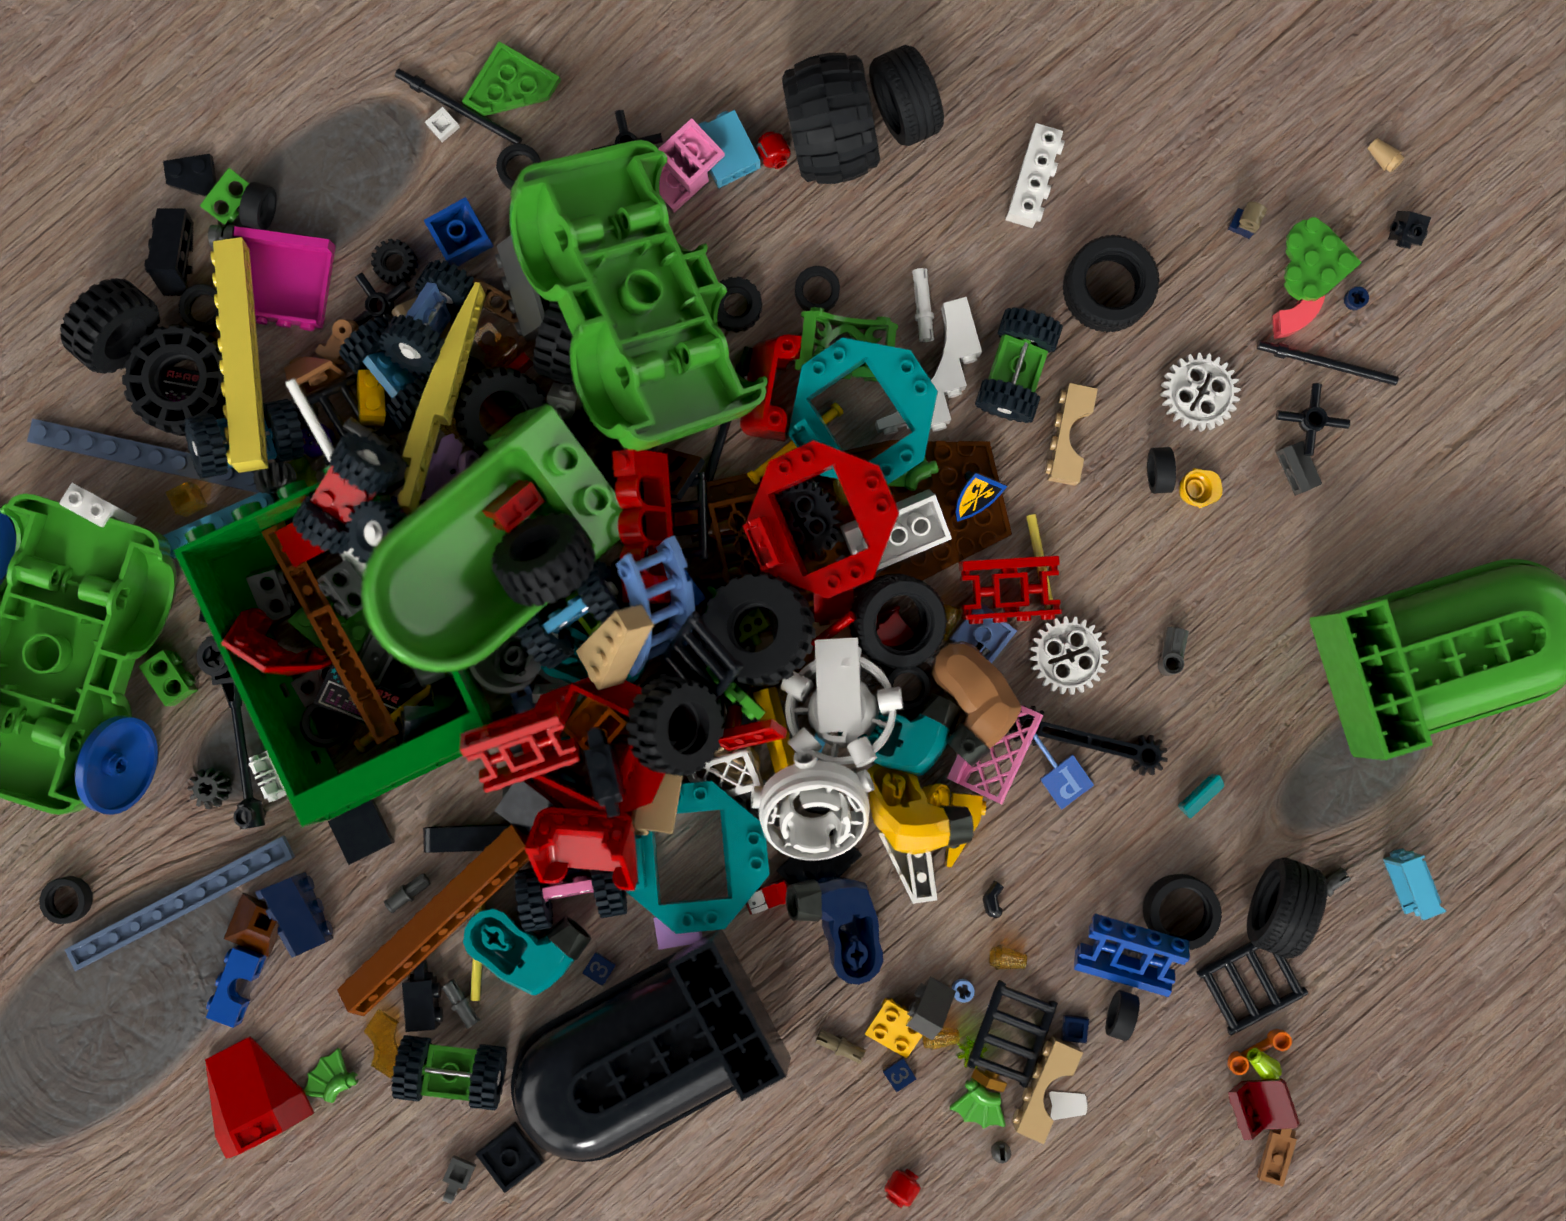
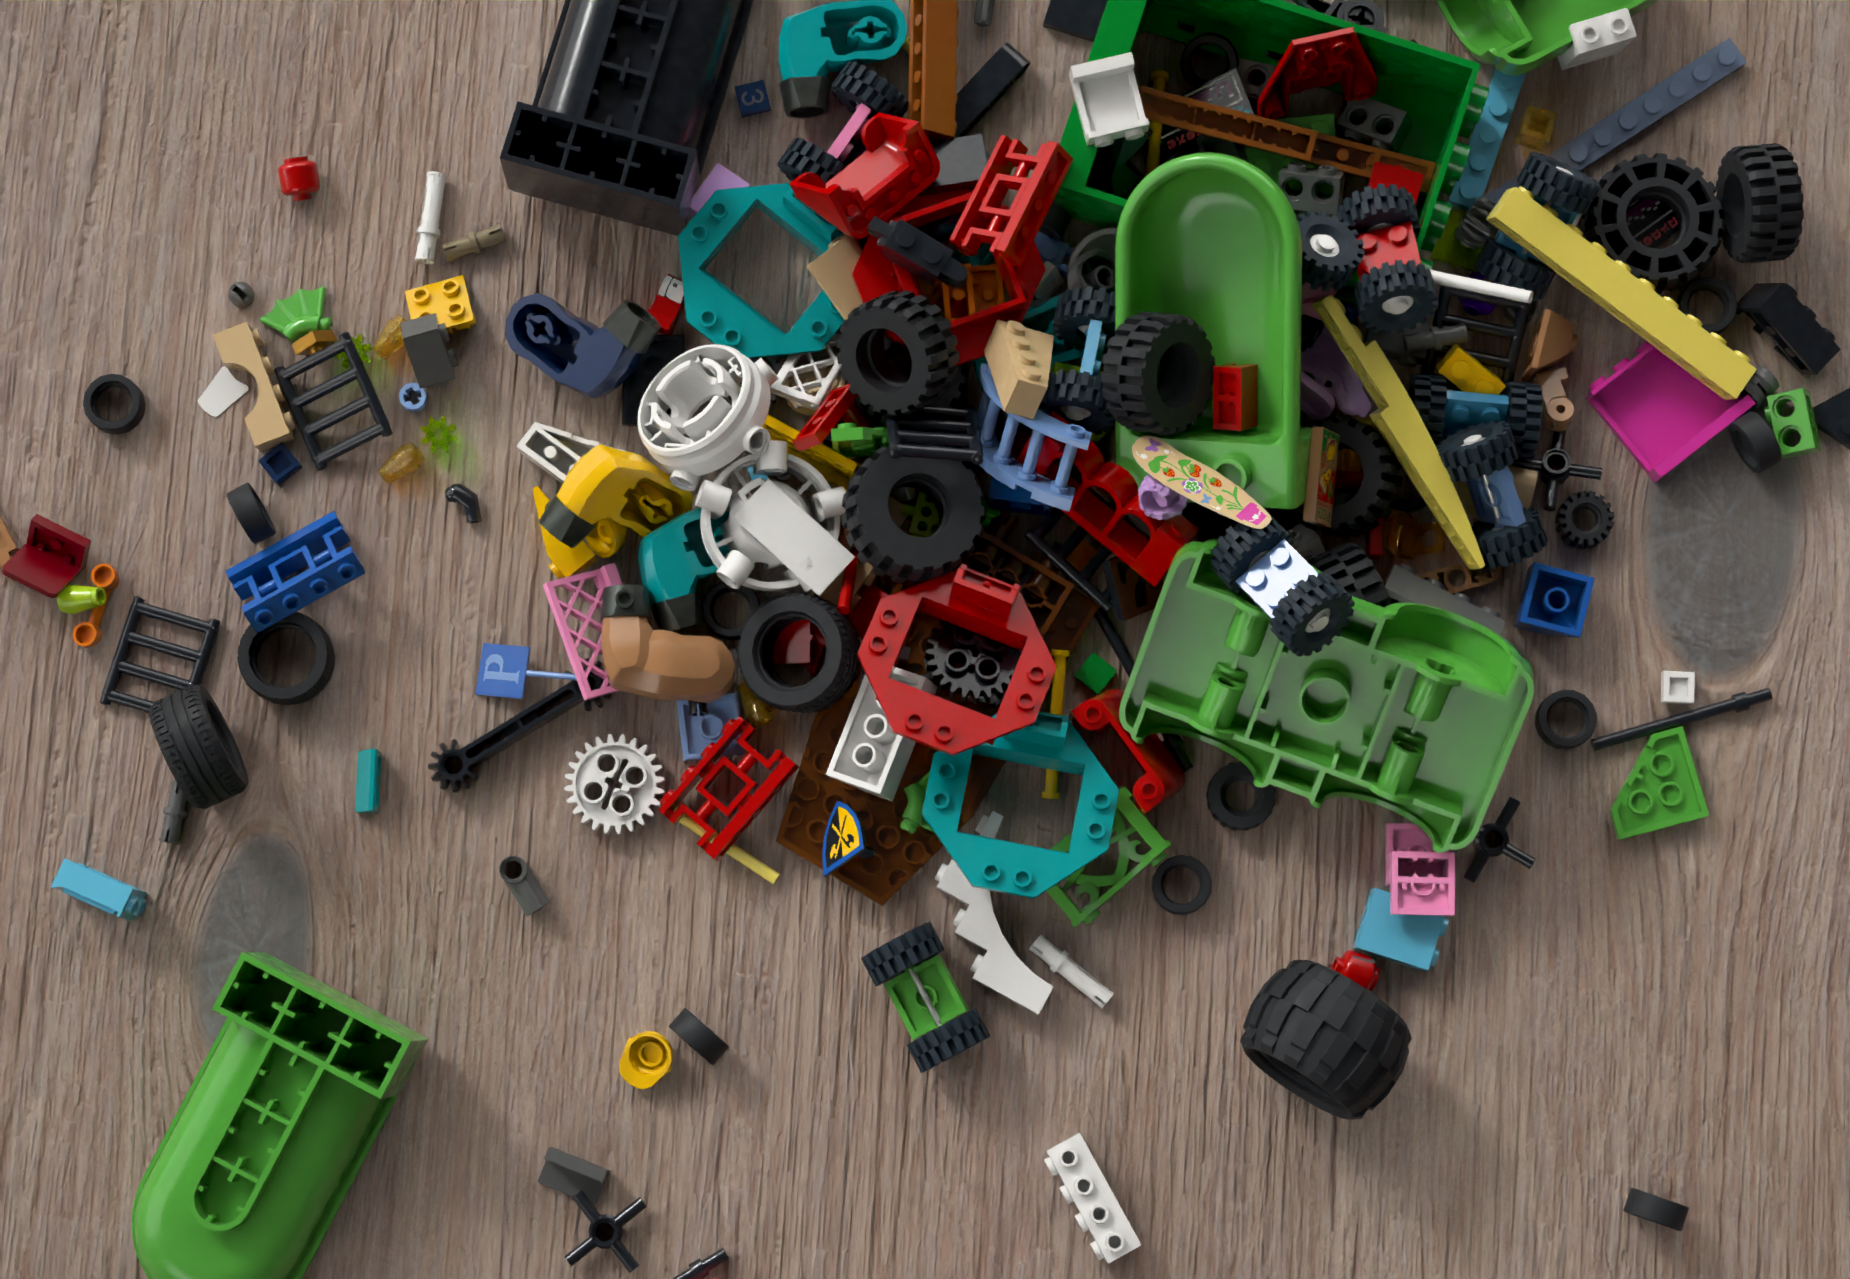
camera: 130 degrees right, 5 degrees down
black tyre [869,45,944,146] -> none
dark blue tile [883,1057,917,1093] -> none
tan arch [1045,383,1098,486] -> none
black tyre [1063,235,1160,333] -> none
white gear [1160,353,1241,432] -> none
none -> black tyre [83,374,146,435]
none -> white pin [415,171,446,264]
none -> clear neon green gear [419,415,458,454]
none -> white panel [1069,52,1150,148]
none -> green tile [1074,652,1117,695]
none -> tan sticker [1132,436,1272,529]
none -> lavender piece [1138,475,1187,520]
none -> black plate [1210,515,1355,657]
none -> medium nougat tile [1303,427,1340,528]

